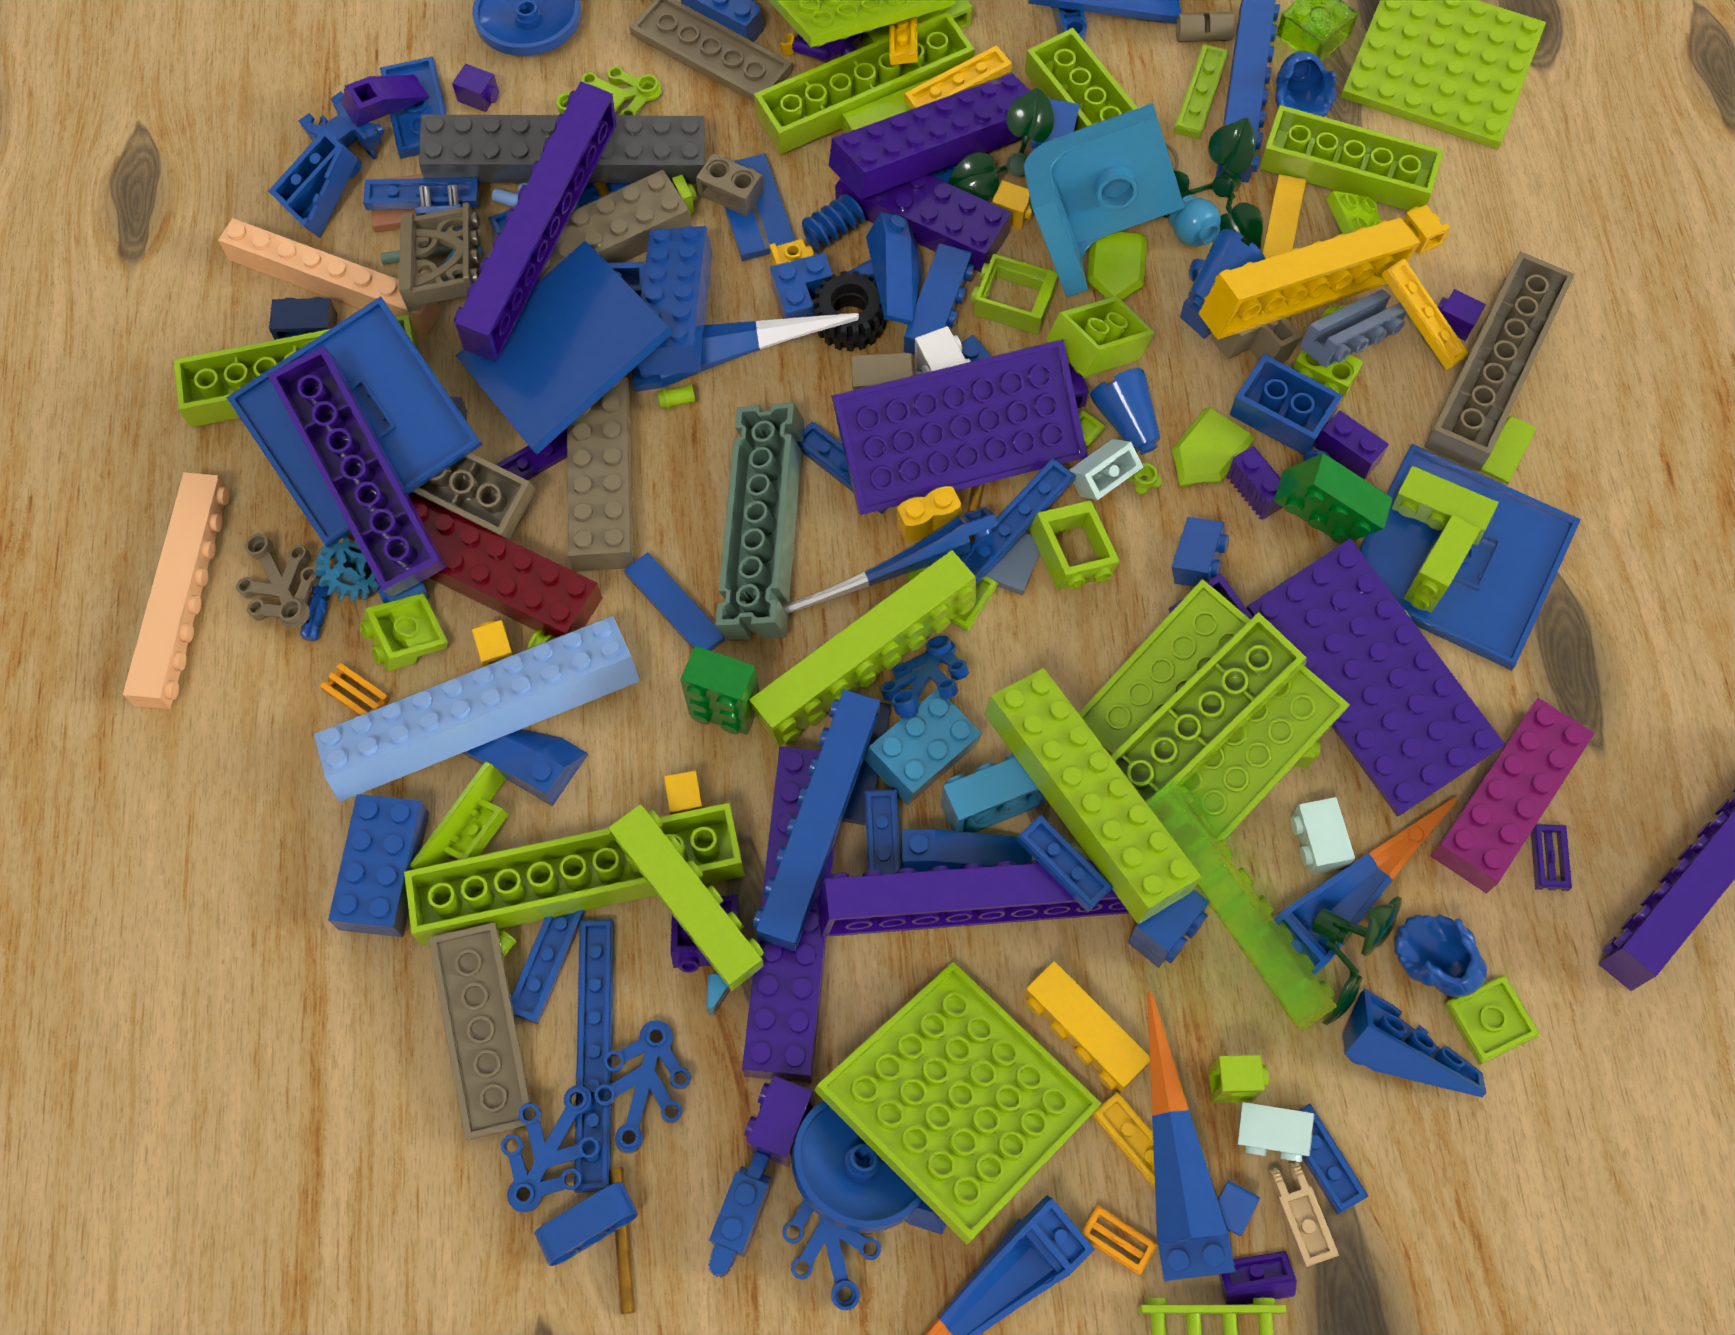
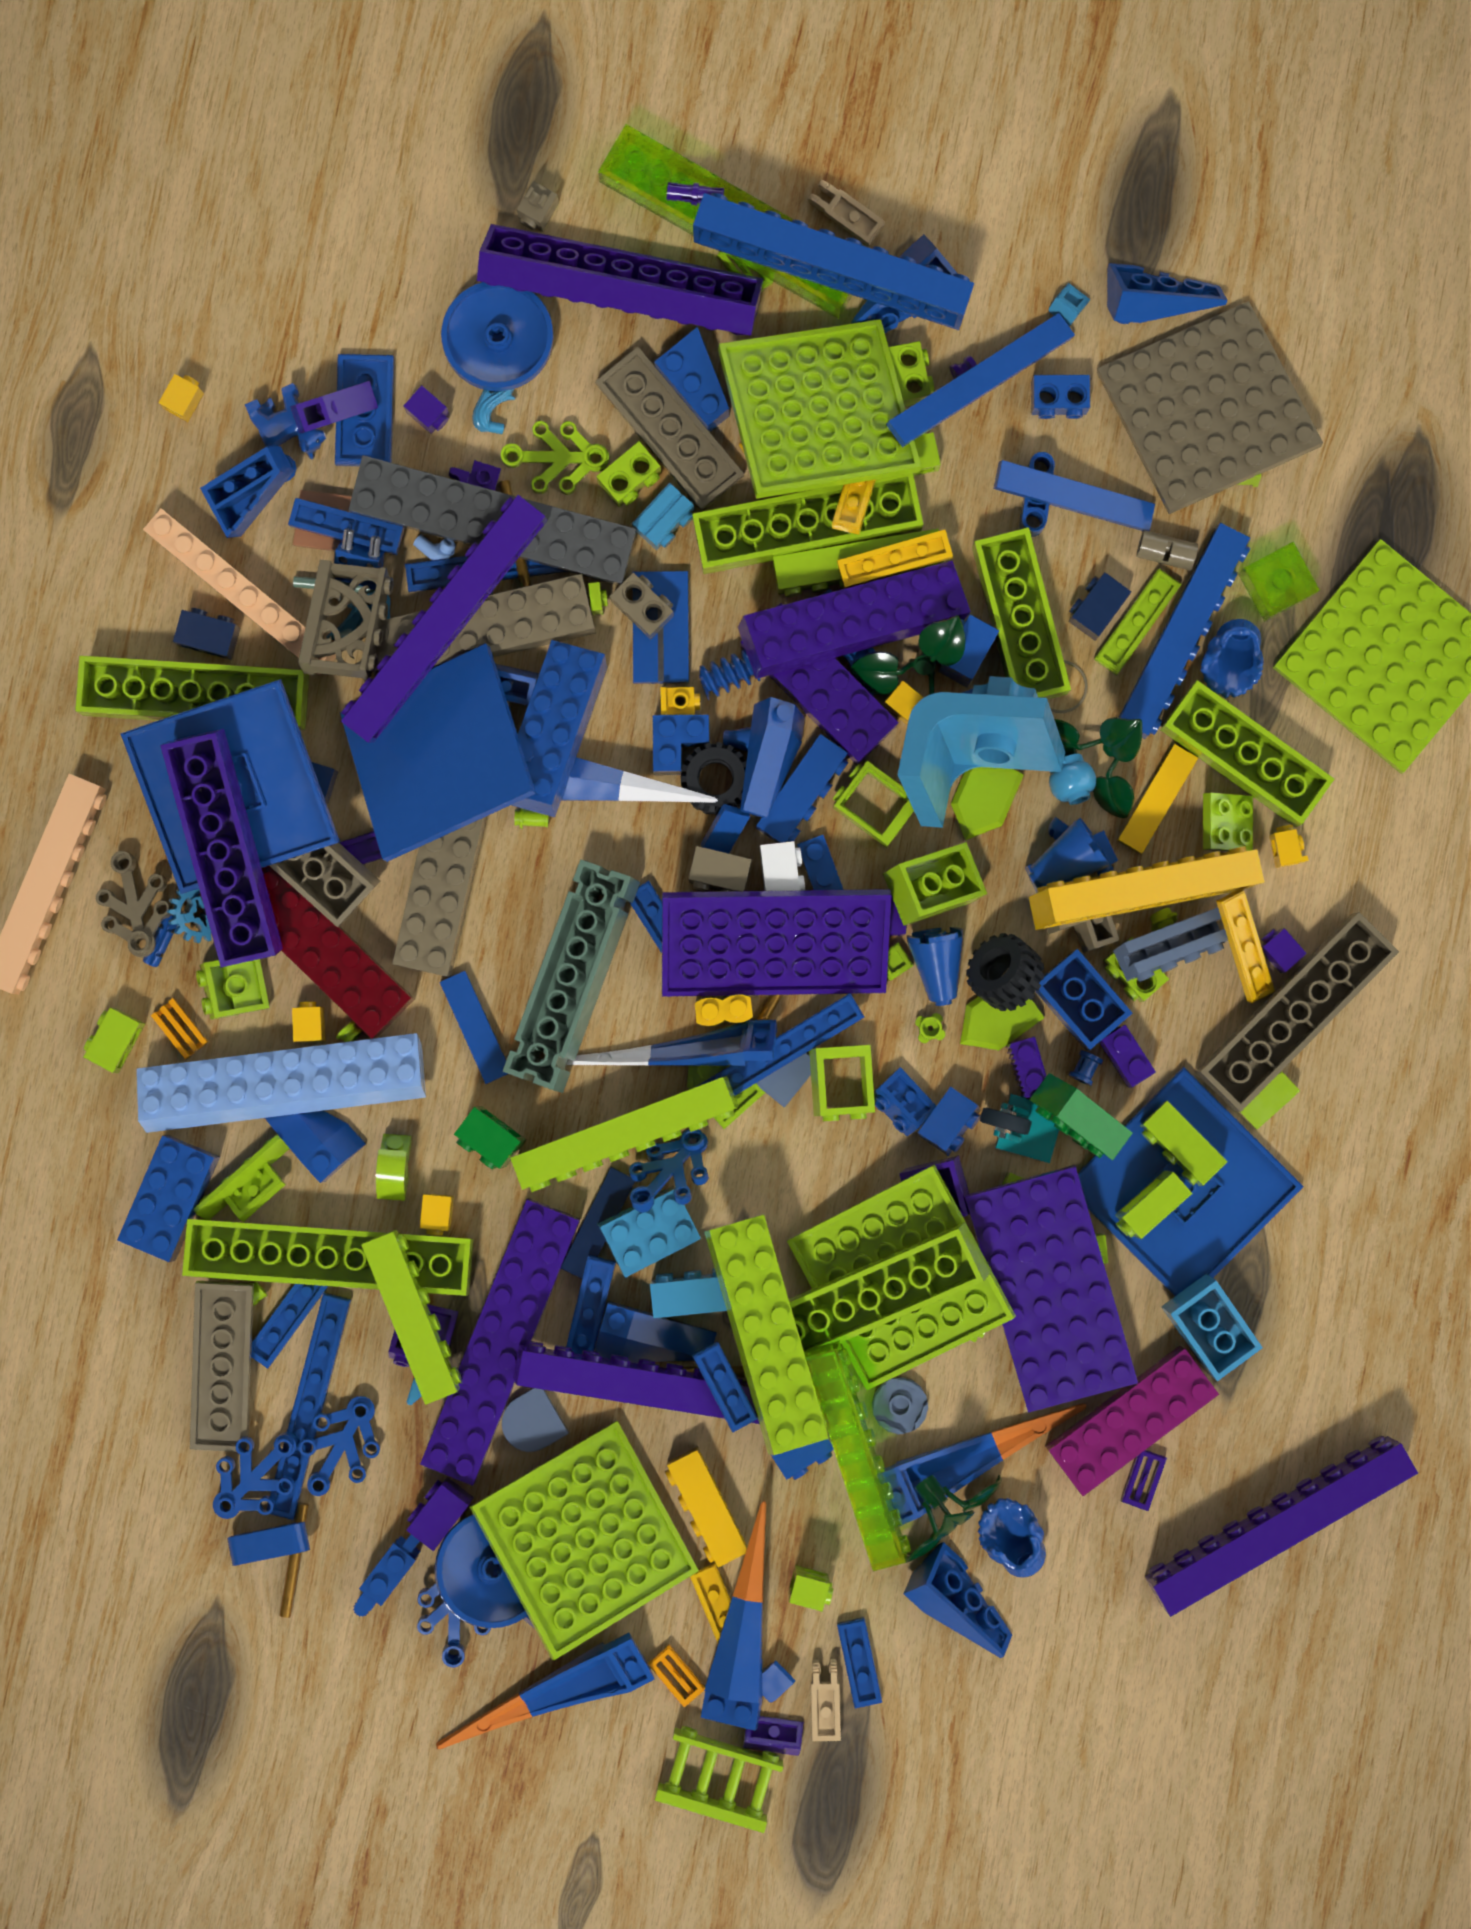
camera: 15 degrees right, 20 degrees up
blue brick [753,689,880,952] -> none
light aqua brick [1069,439,1143,500] -> none
light aqua brick [1238,1102,1314,1162] -> none
light aqua brick [1290,797,1355,875] -> none
lime tile [1444,974,1540,1065] -> none
none -> lime brick [83,1007,145,1073]
none -> yellow brick [158,374,204,422]
none -> lime brick [376,1134,412,1201]
none -> dark azure piece [472,389,516,435]
none -> sand blue tile [502,1388,569,1452]
none -> lime brick [596,441,661,507]
none -> dark azure brick [632,483,694,550]
none -> blue tile [701,804,750,854]
none -> sand blue tile [872,1377,928,1434]
none -> blue bracket [874,1067,936,1136]
none -> black tyre [966,933,1044,1011]
none -> teal plate [980,1094,1059,1163]
none -> dark blue brick [1068,572,1132,641]
none -> dark azure brick [1161,1274,1263,1381]

